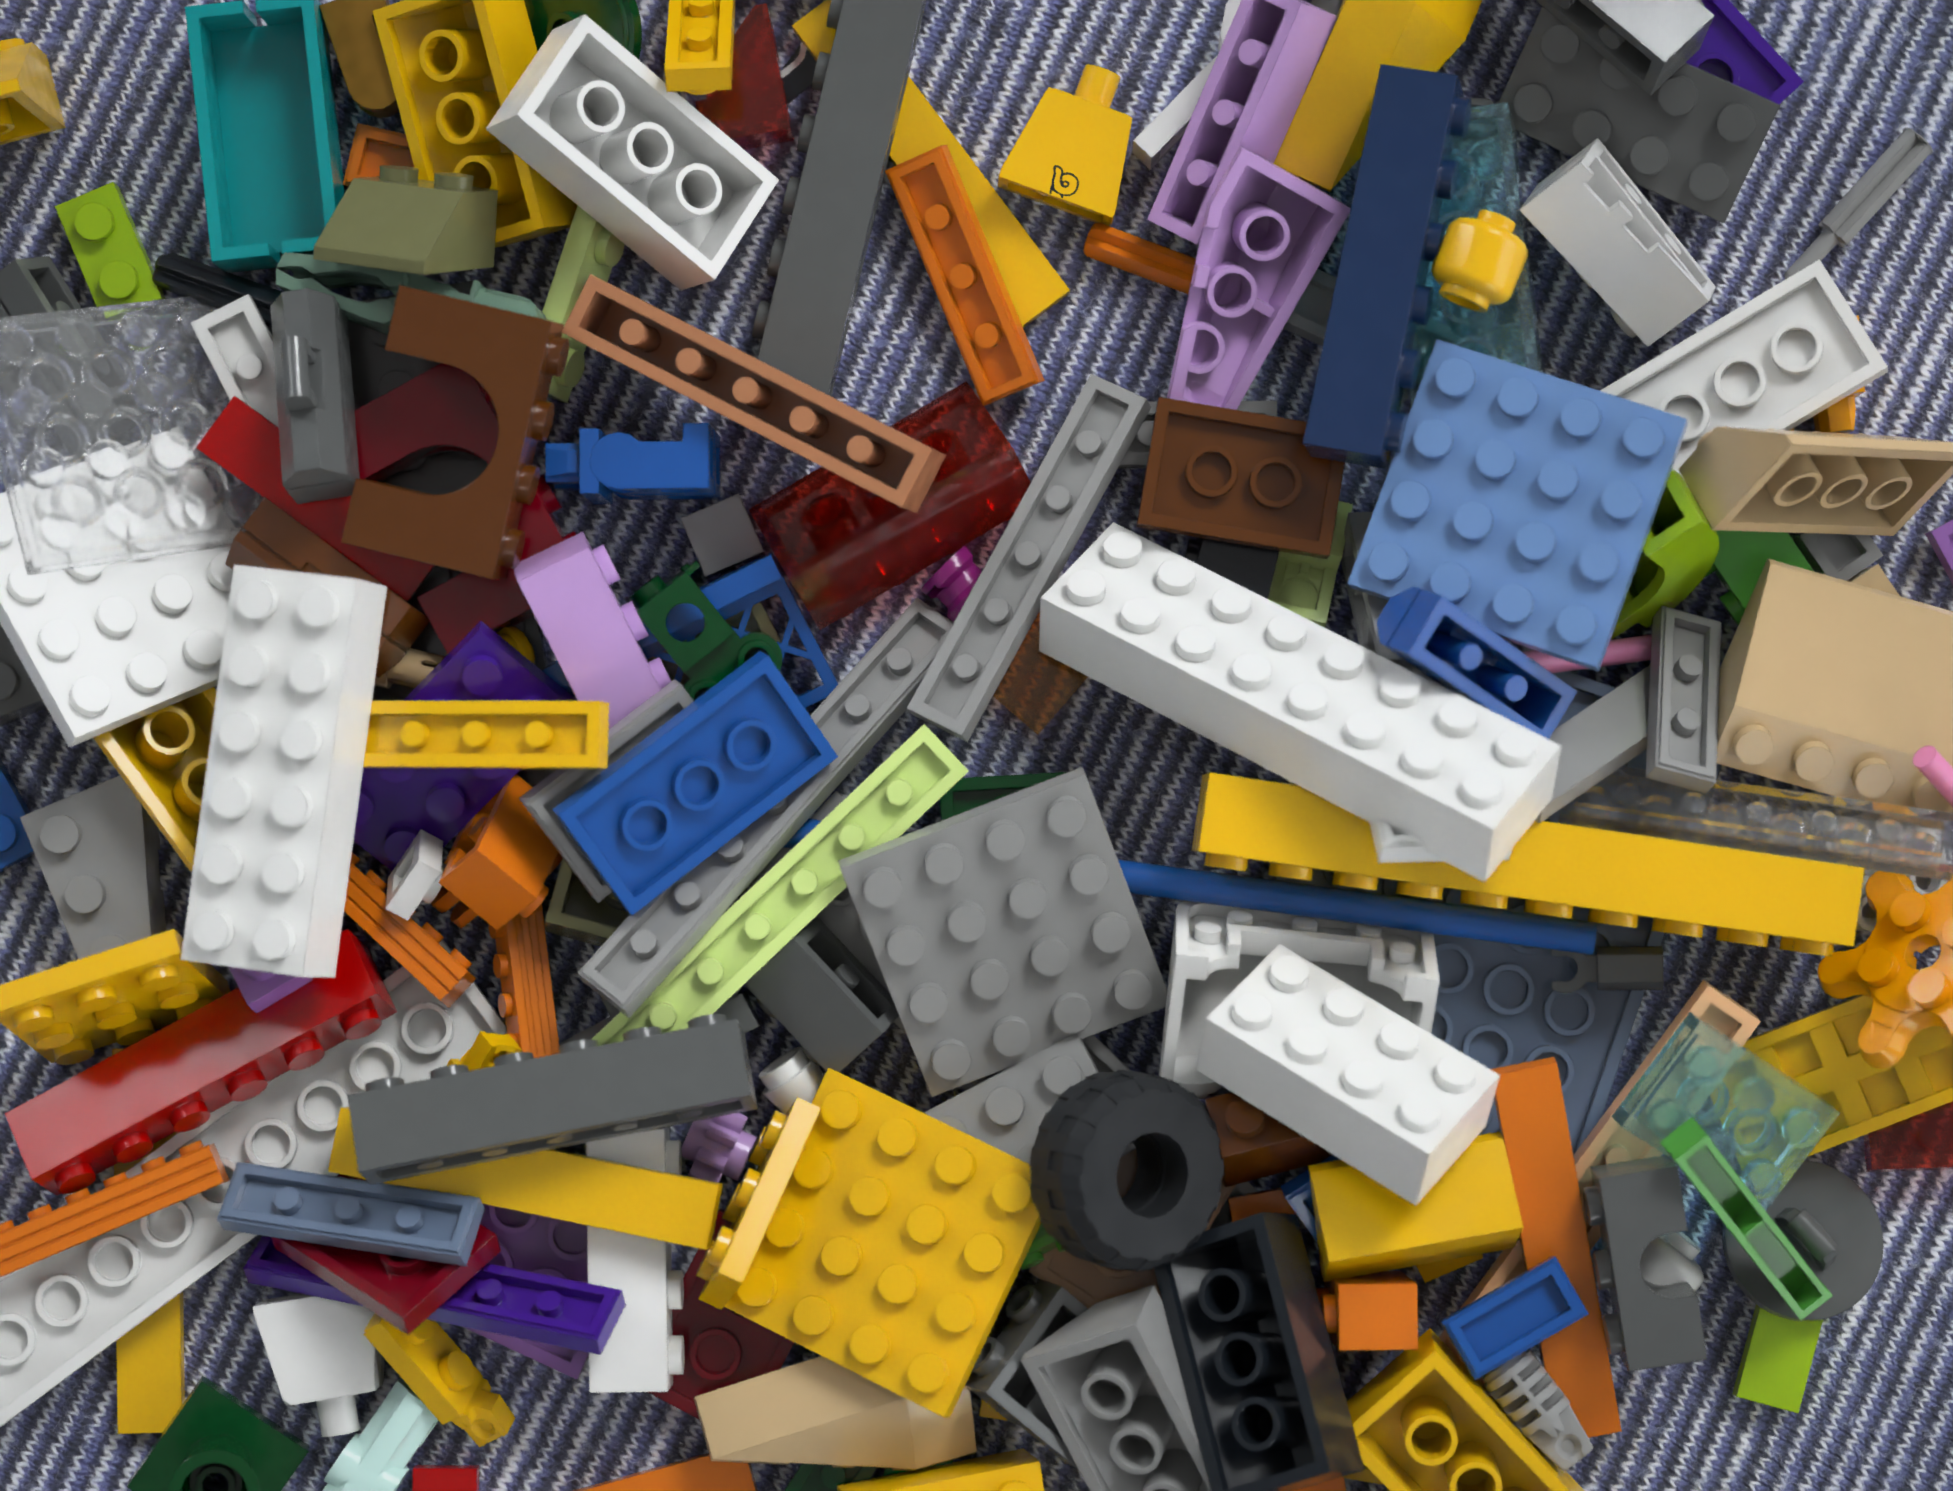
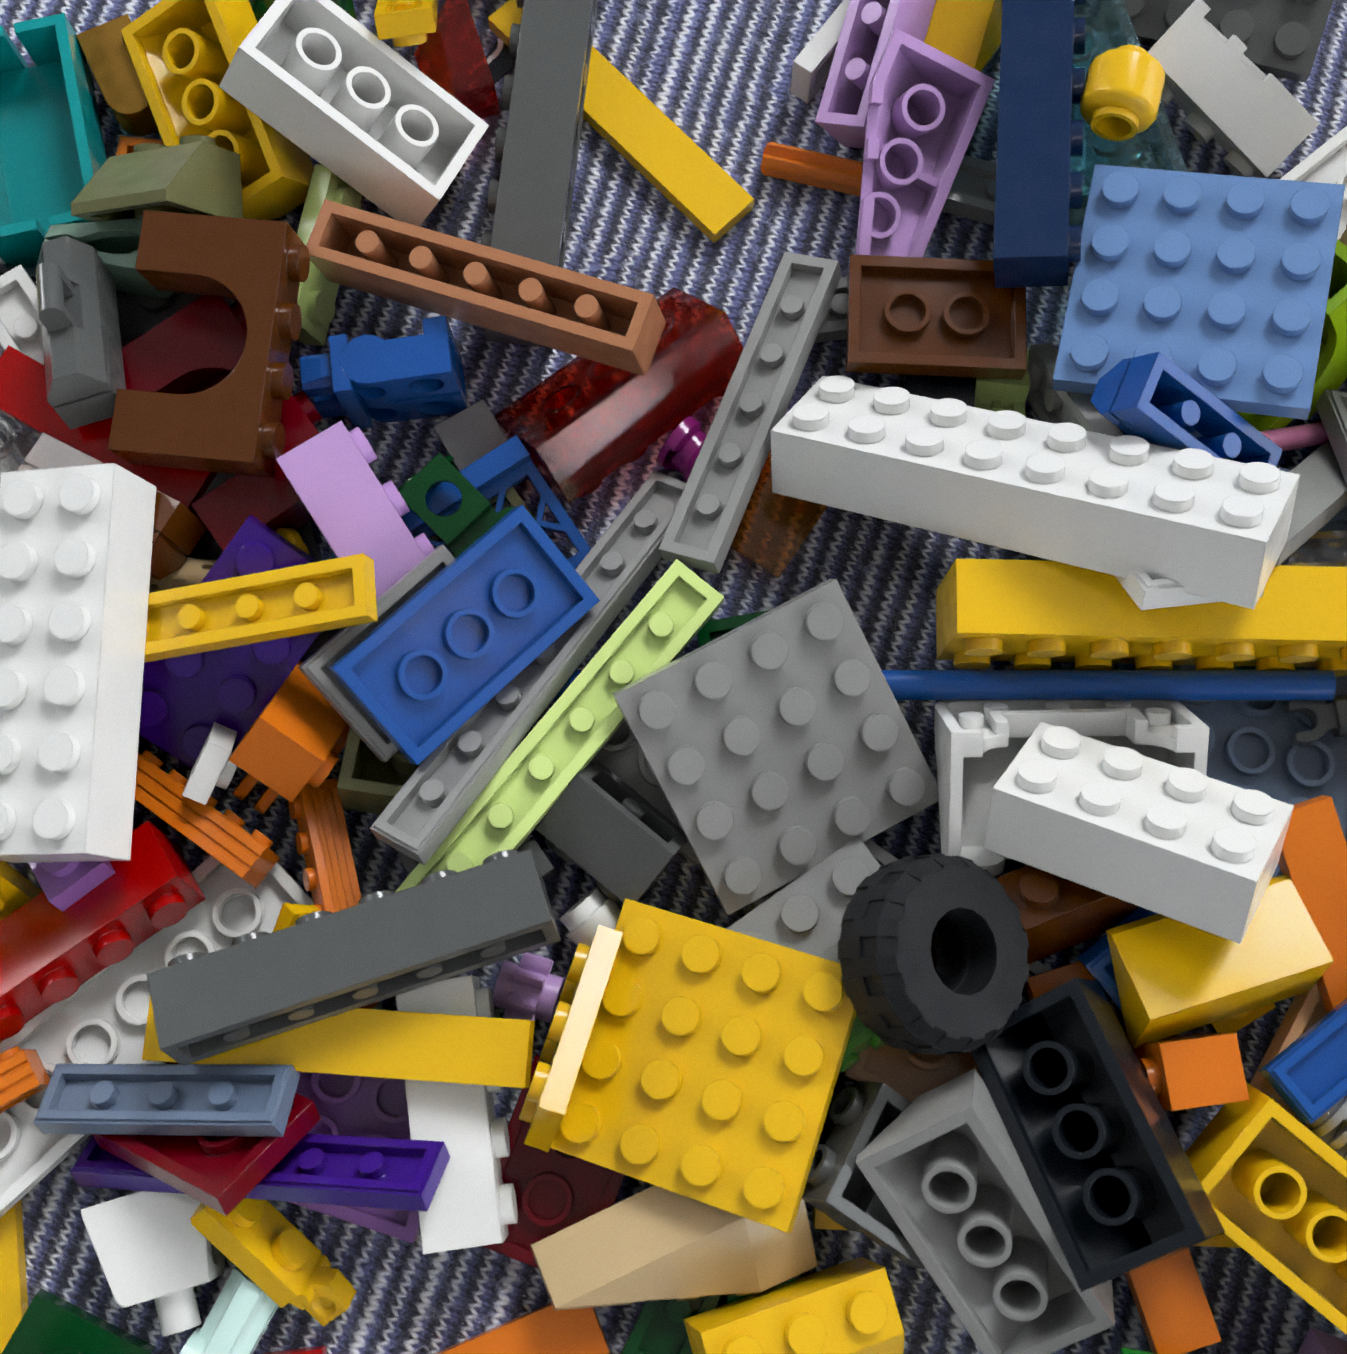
camera: 10 degrees left, 10 degrees down
orange tile [885,145,1045,406] -> none
yellow torso [998,64,1132,227] -> none

